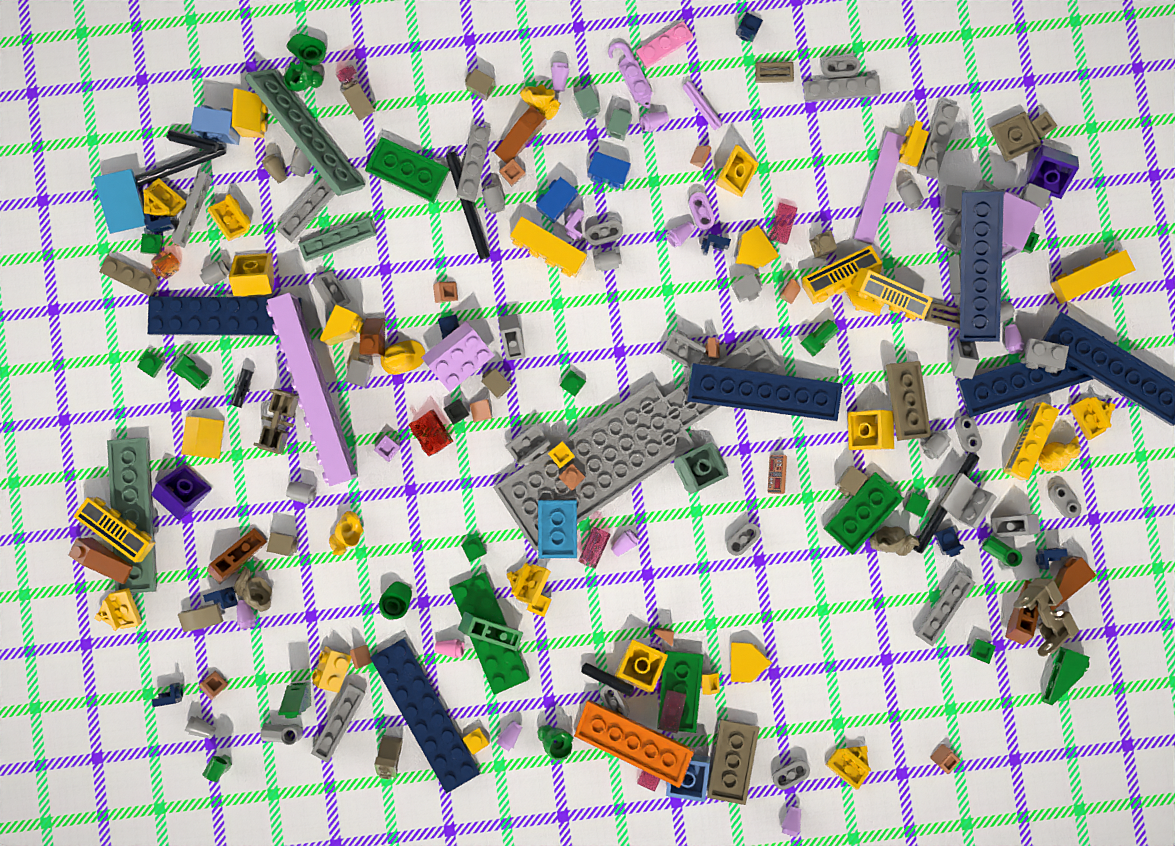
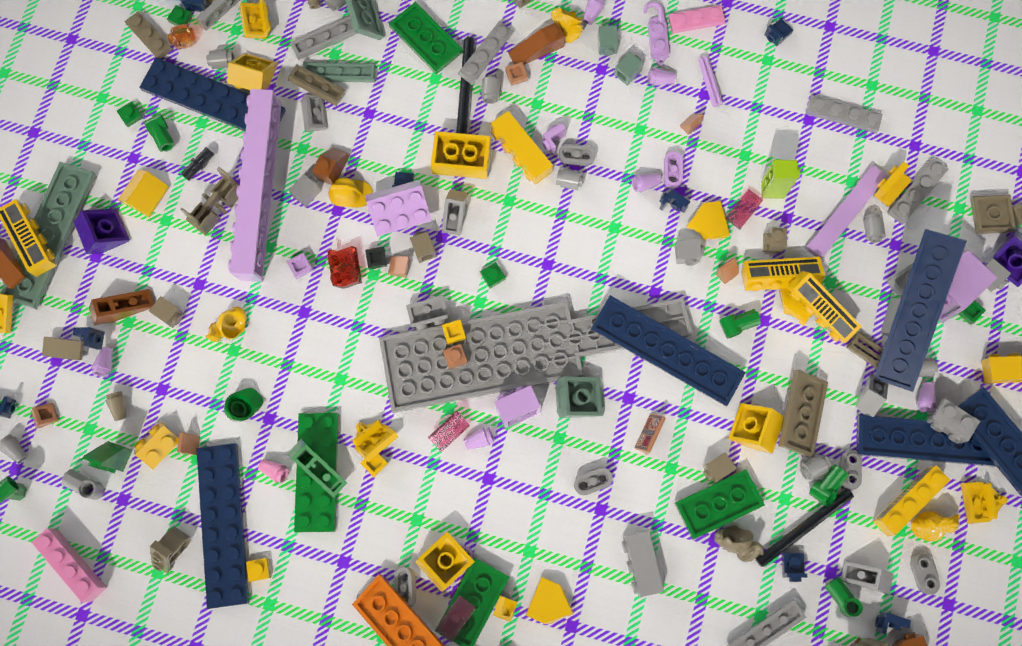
camera: 25 degrees right, 10 degrees down
dark tan hair [234,566,272,612] -> none
light grey brick [286,481,317,504] -> none
light grey plate [311,683,366,763] -> none
yellow slope [320,305,364,346] -> none
nougat slope [433,282,458,303] -> none
green plate [461,536,487,562] -> none
lavender cone [496,721,523,752] -> none
blue brick [536,177,578,224] -> none
green piece [537,725,574,760] -> none
dark azure tile [538,500,577,559] -> none
black axle [581,663,634,696] -> none
blue brick [588,151,631,190] -> none
nougat slope [653,627,674,646] -> none
light grey bracket [660,330,706,370] -> none
nougat plate [705,337,720,359] -> none
yellow slope [716,145,759,197] -> none
dark tan tile [755,62,794,83] -> none
light grey plate [822,56,861,78] -> none
green tile [904,492,931,518] -> none
light grey brick [939,185,966,216] -> none
light grey bracket [940,473,997,530] -> none
none -> bright pink brick [31,528,107,603]
none -> dark tan cone [105,391,126,421]
none -> dark tan plate [288,64,345,106]
none -> yellow brick [431,131,491,179]
none -> lavender brick [494,385,541,429]
none -> light grey brick [622,531,664,597]
none -> lime brick [761,160,800,199]
none -> green piece [809,464,849,506]

